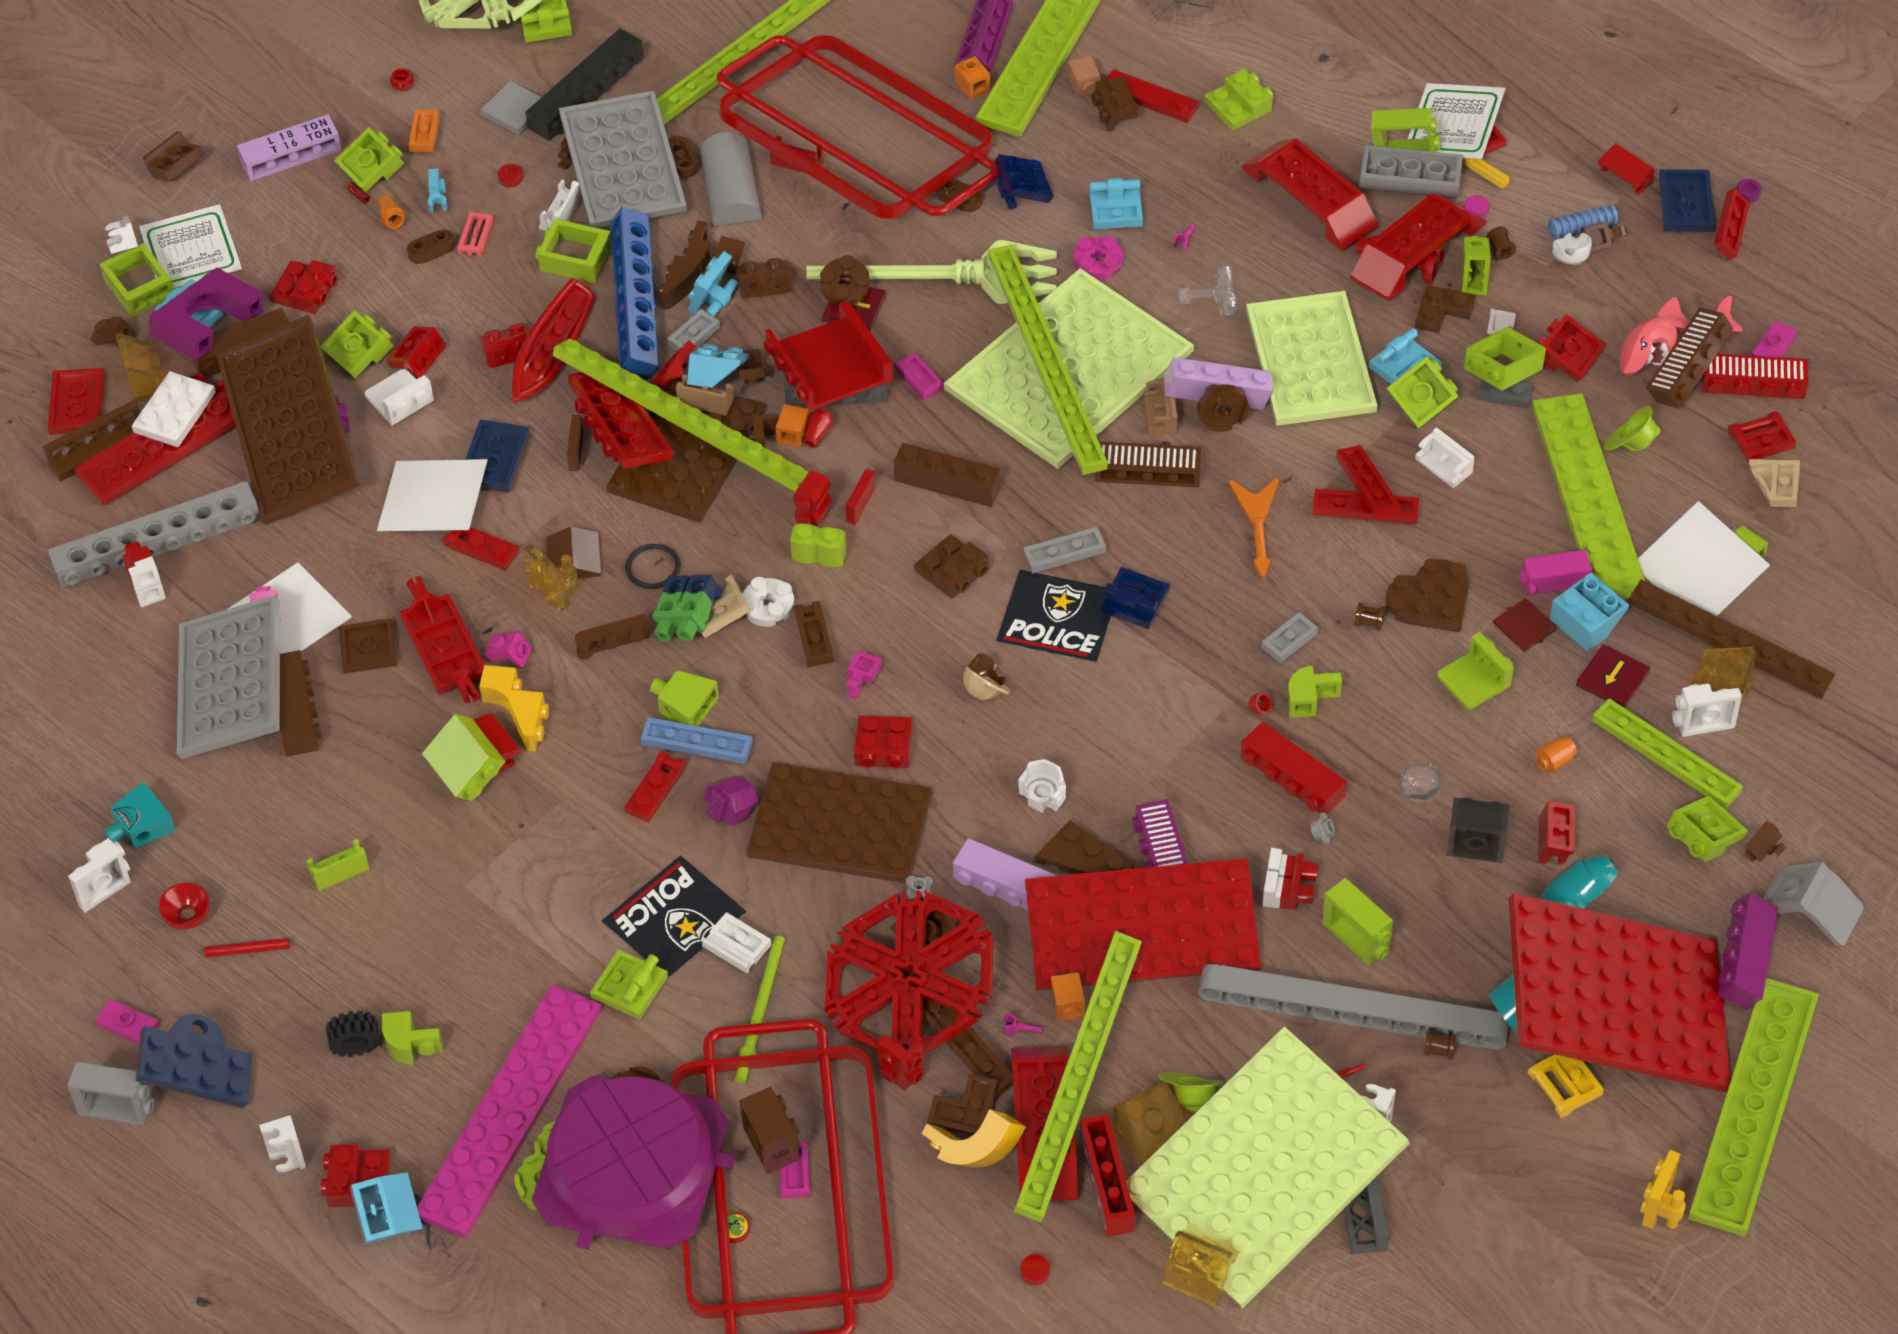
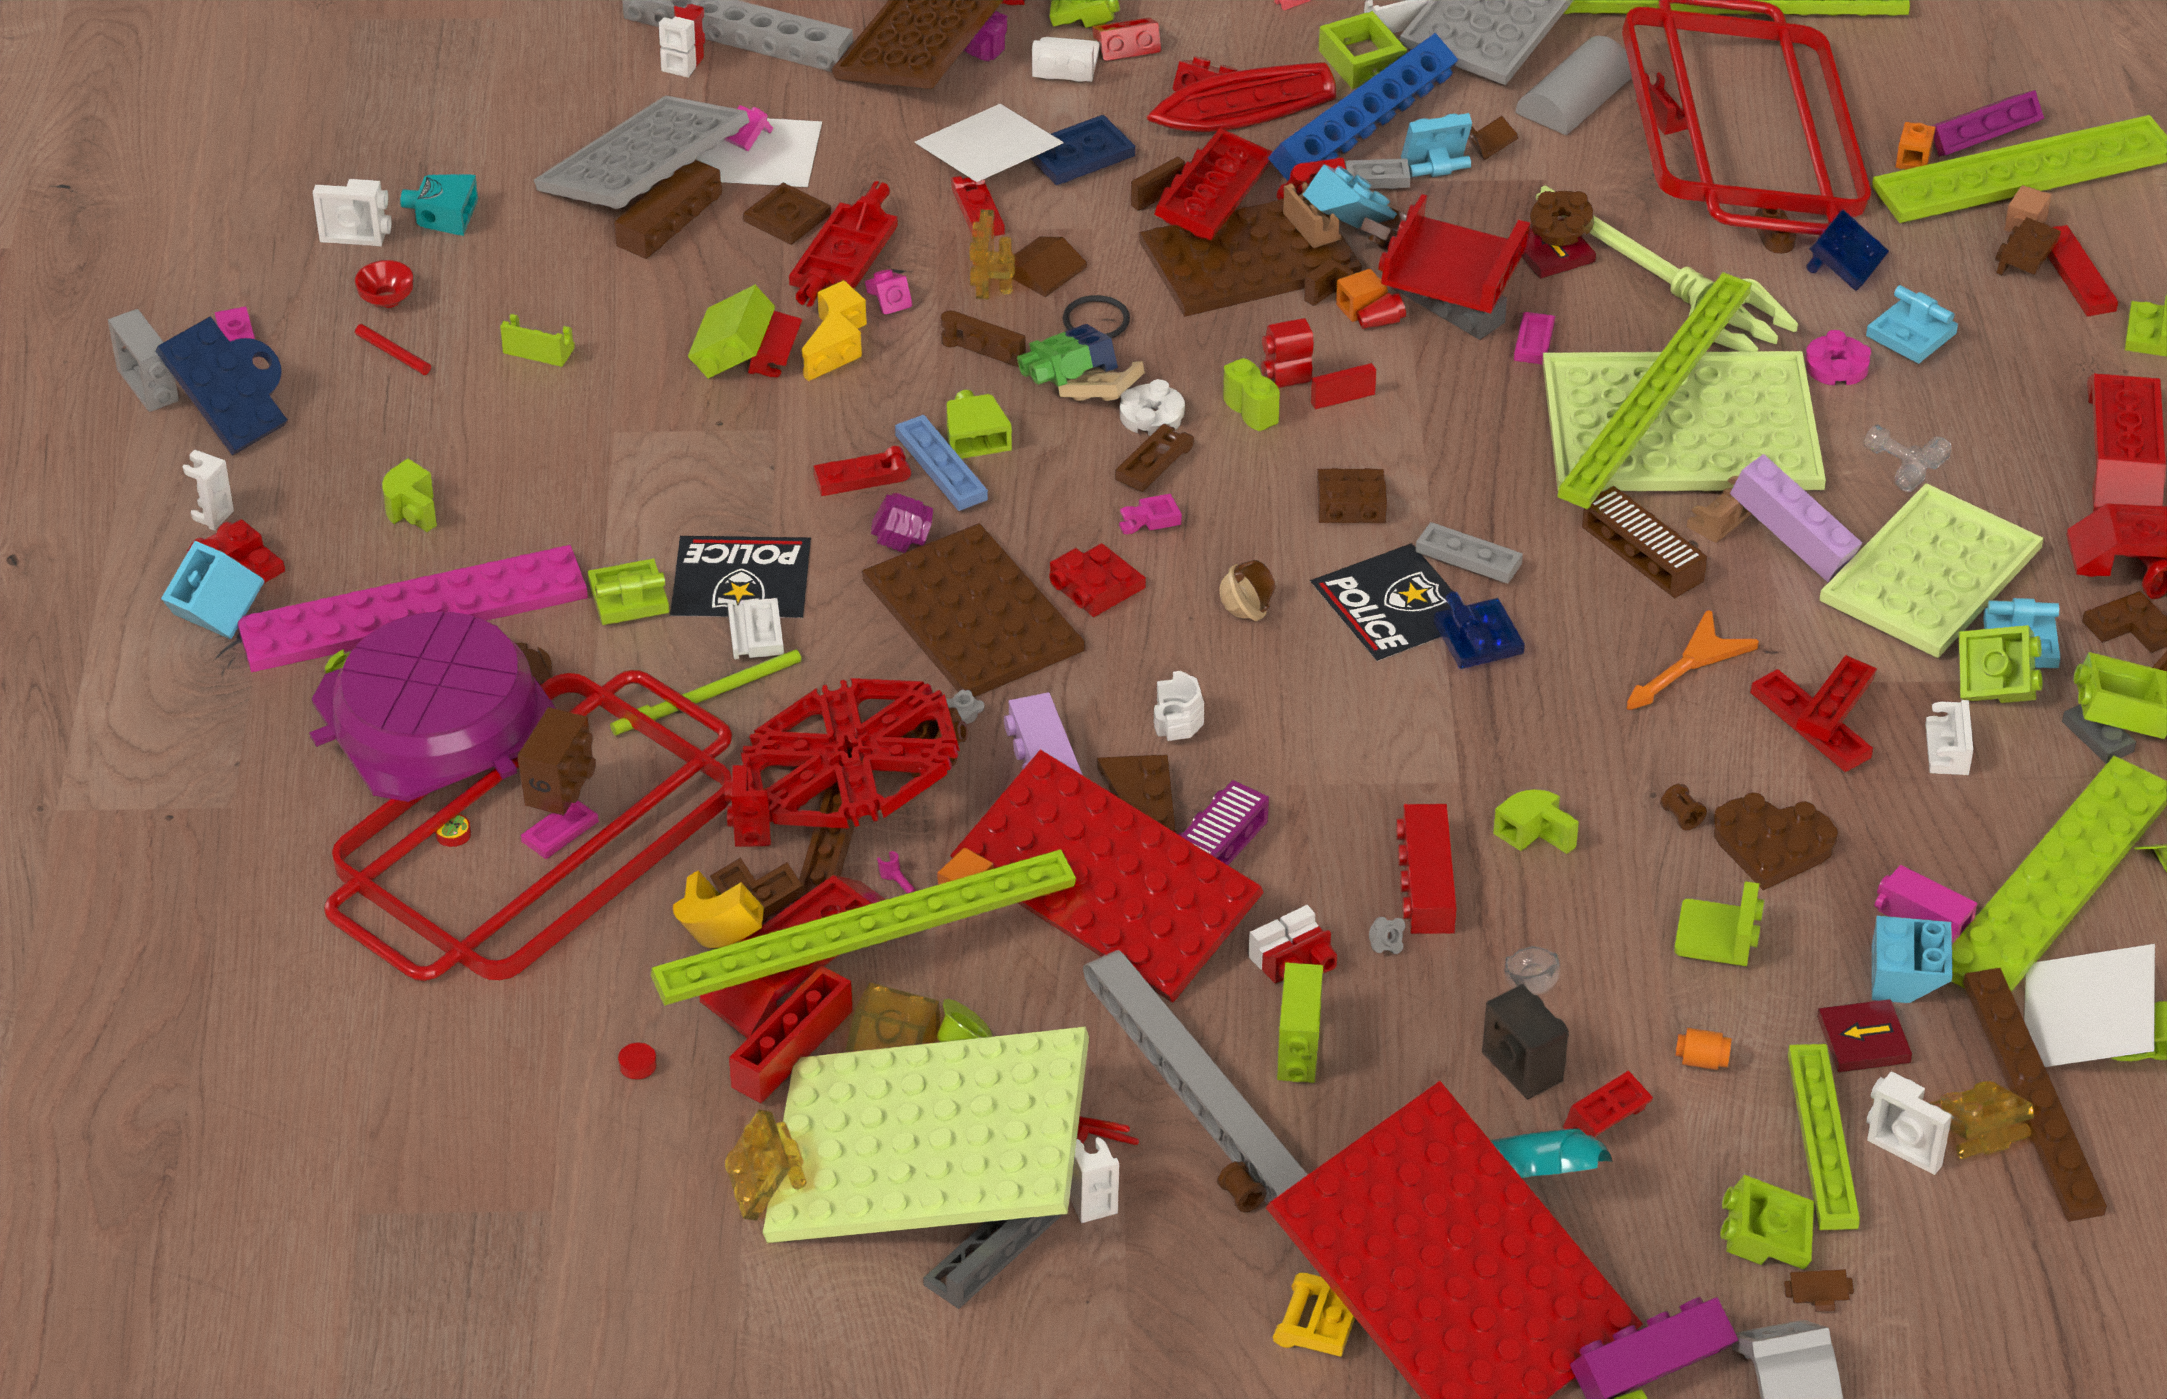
camera: 45 degrees right, 10 degrees down
black tyre [326,1011,380,1057] -> none
lime plate [553,339,808,492] -> none
reddish brown slope [659,220,712,310] -> none
reddish brown plate [668,136,698,177] -> none
reddish brown bracket [736,258,791,299] -> none
reddish brown brick [894,442,1001,507] -> none
dark pink hand [1173,224,1196,251] -> none
reddish brown plate [1197,384,1250,432] -> none
red hinge [1248,692,1272,715] -> none
light grey plate [1261,612,1318,663] -> none
clear red piece [1493,598,1557,652] -> none

